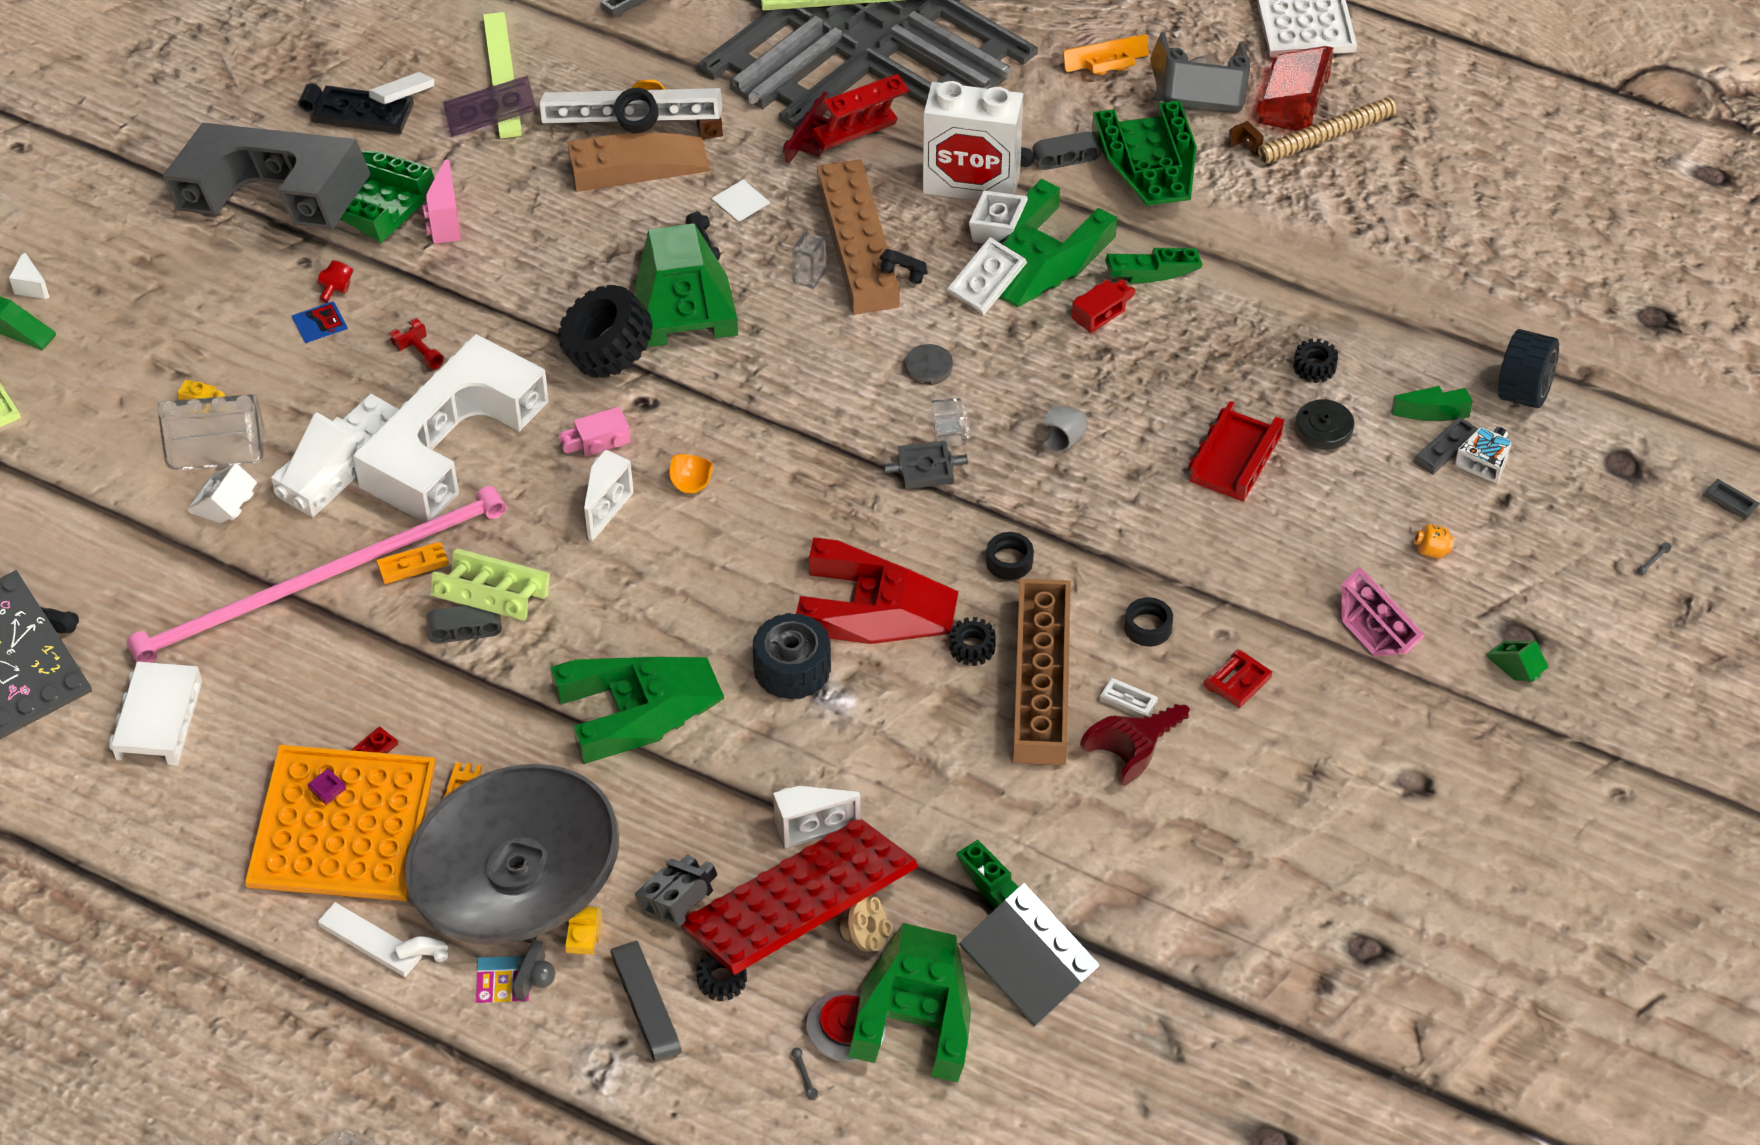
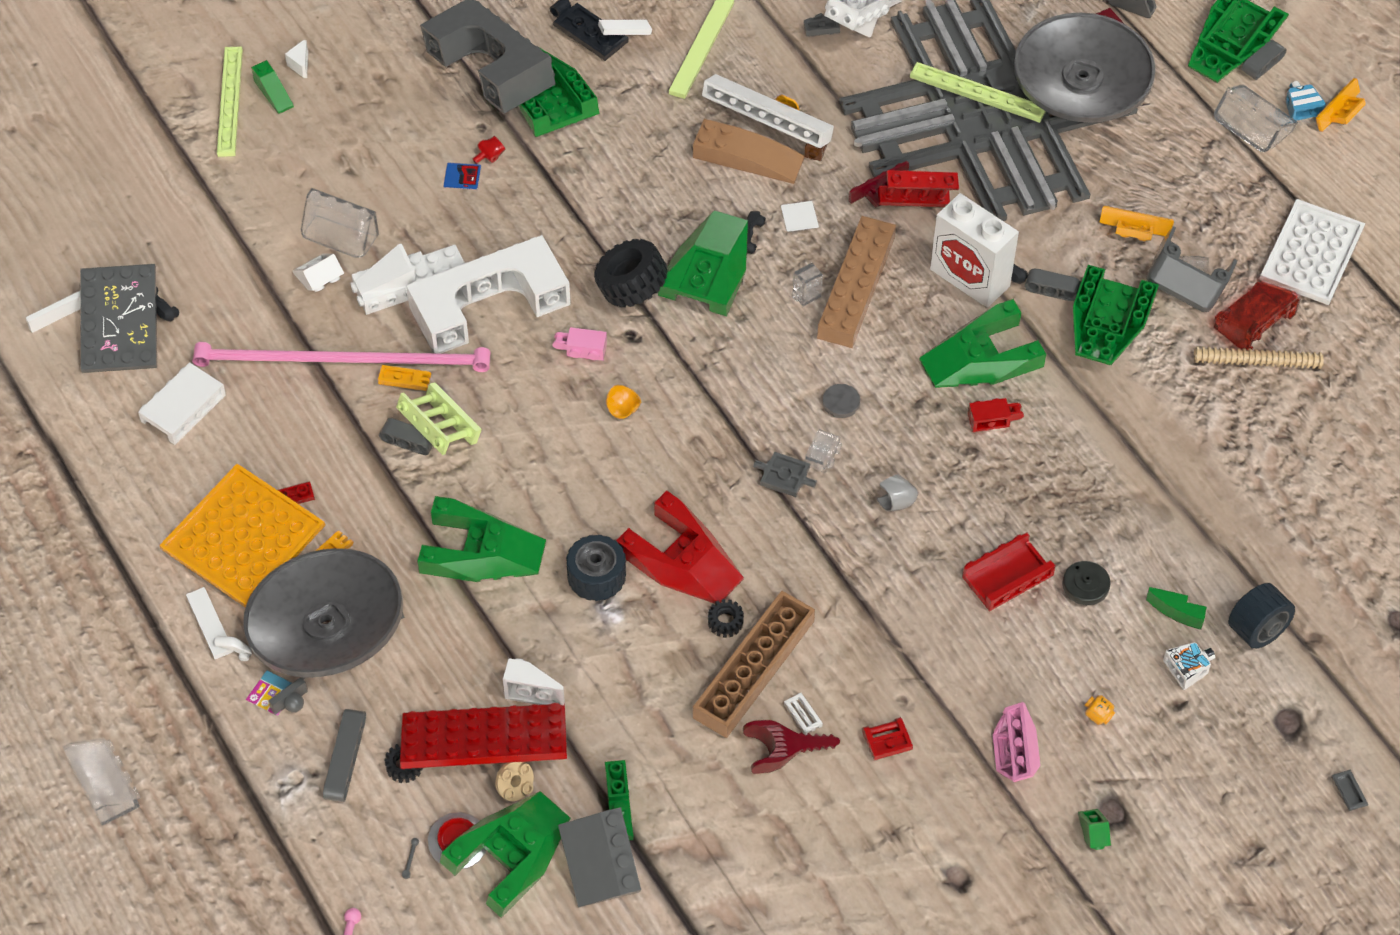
camera: 30 degrees right, 5 degrees up
yellow piece [177,379,225,415] -> none
magenta tile [307,768,346,805] -> none
red bar [388,318,444,370] -> none
bright pink slope [423,159,461,244] -> none
clear purple tile [443,75,537,137] -> none
yellow brick [565,906,602,955] -> none
white slope [584,450,634,542] -> none
black tyre [614,87,659,134] -> none
dark grey hips [635,855,718,927] -> none
black piece [879,249,928,284] -> none
white tile [947,237,1027,315] -> none
white slope [969,191,1028,244] -> none
black tyre [986,532,1034,580] -> none
green slope [1105,248,1203,284] -> none
black tyre [1124,597,1173,647] -> none
reddish brown bracket [1228,120,1264,156] -> none
black tyre [1293,338,1338,383] -> none
dark grey tile [1414,417,1478,475] -> none
dark grey hinge [1637,542,1671,575] -> none

